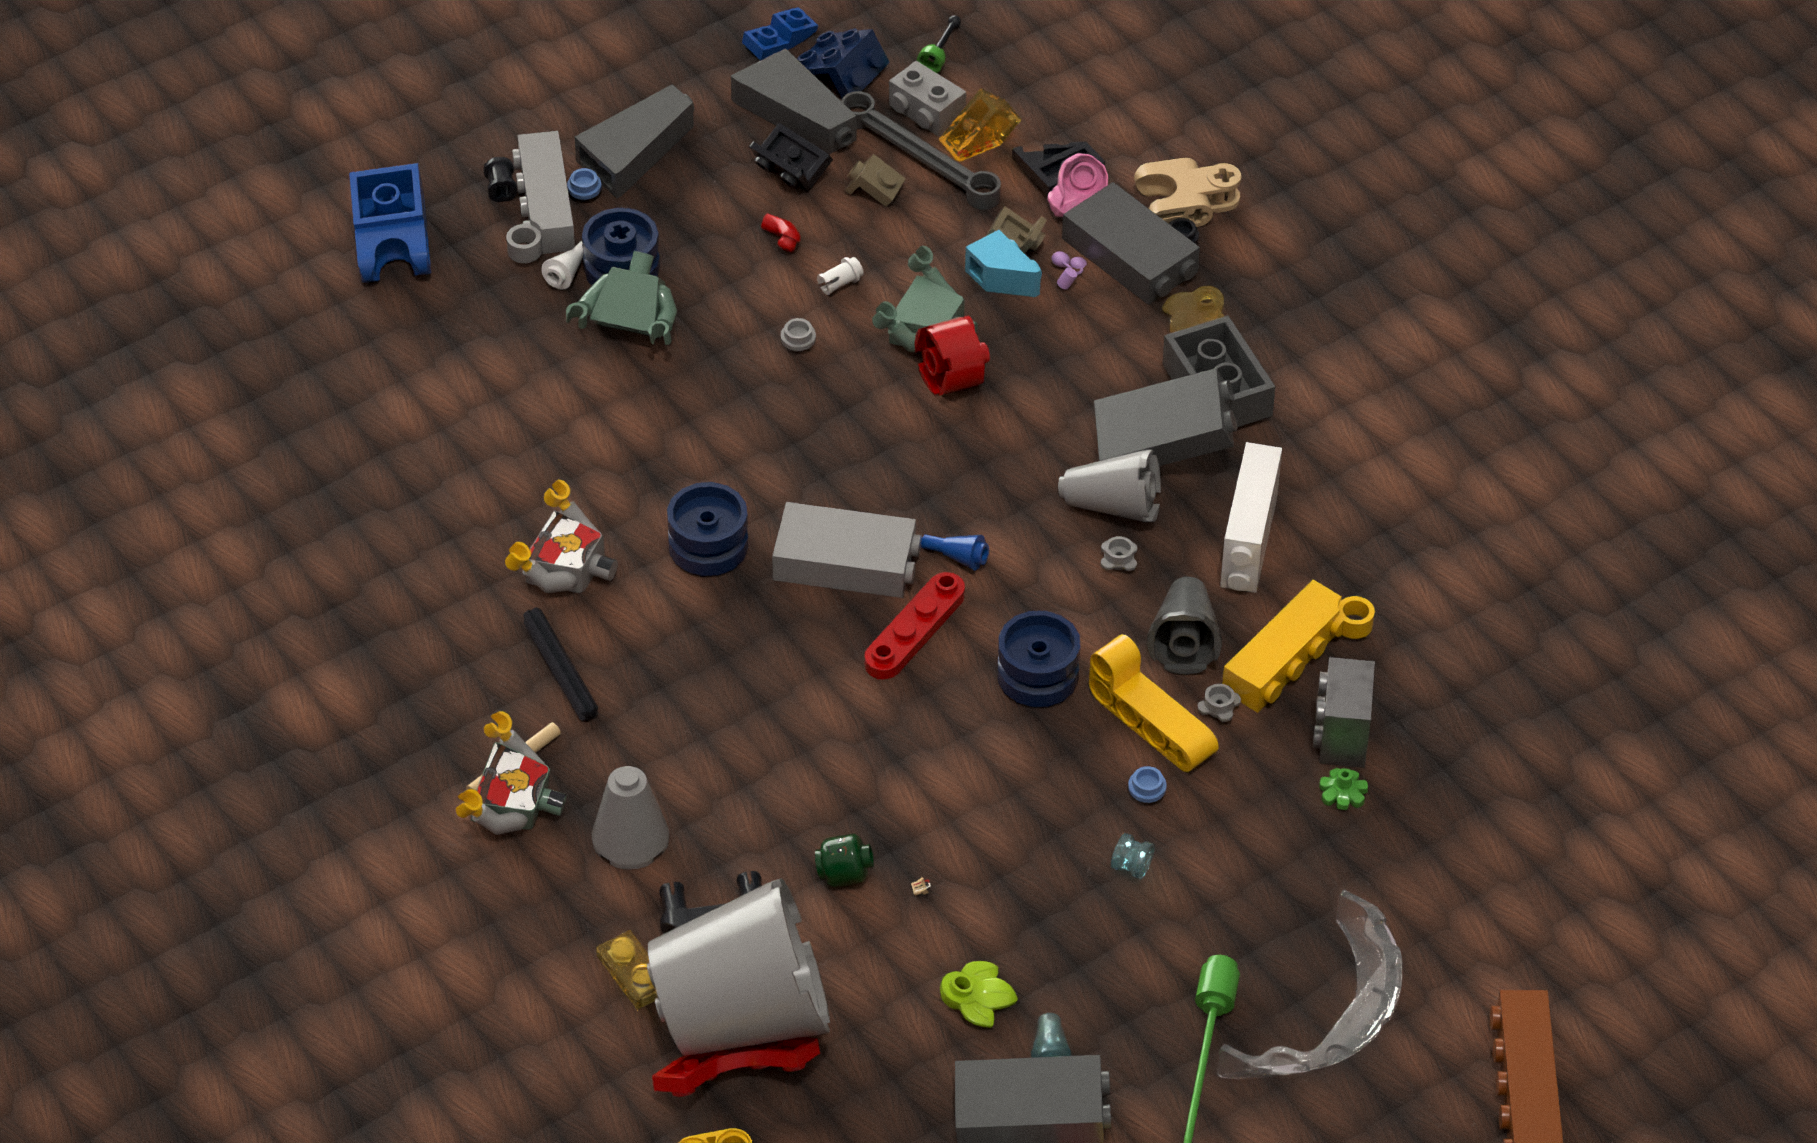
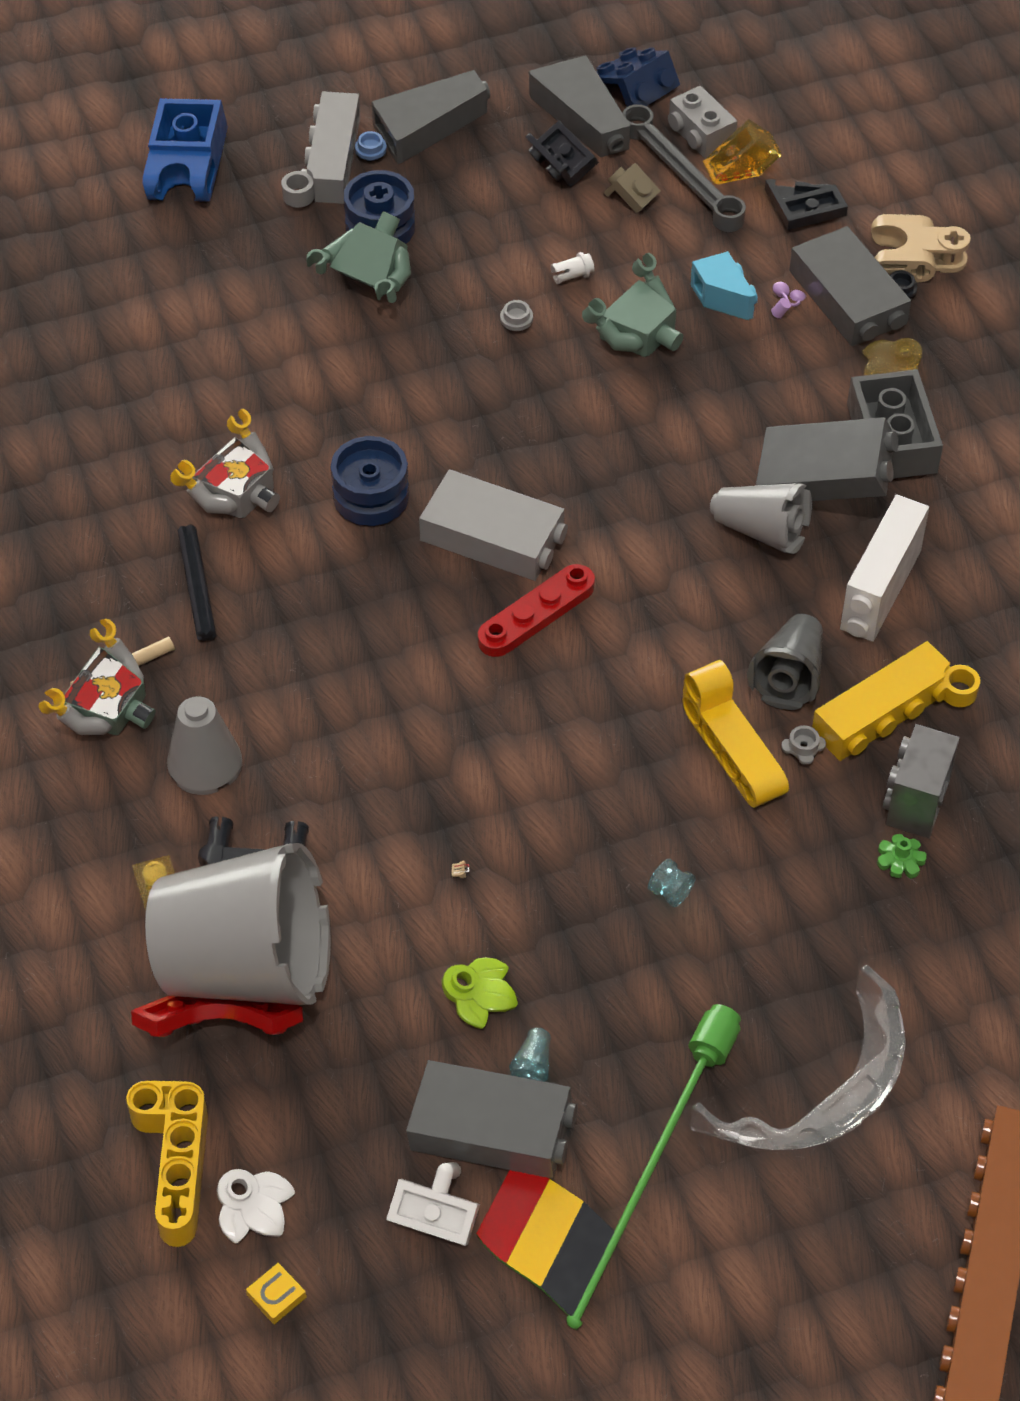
camera: 15 degrees right, 5 degrees up
black bush [483,157,518,202] -> none
white cone [541,241,584,290] -> none
blue slope [742,7,818,60] -> none
red arm [761,213,801,252] -> none
dark green head [815,834,874,887] -> none
red brick [915,315,990,396] -> none
bright green hinge [917,15,961,73] -> none
blue cone [921,534,989,571] -> none
dark tan bracket [986,206,1047,254] -> none
dark blue wheel [997,611,1081,707] -> none
bright pink hair [1048,153,1109,217] -> none
light grey plate [1101,536,1137,571] -> none
medium blue plate [1128,766,1167,803] -> none

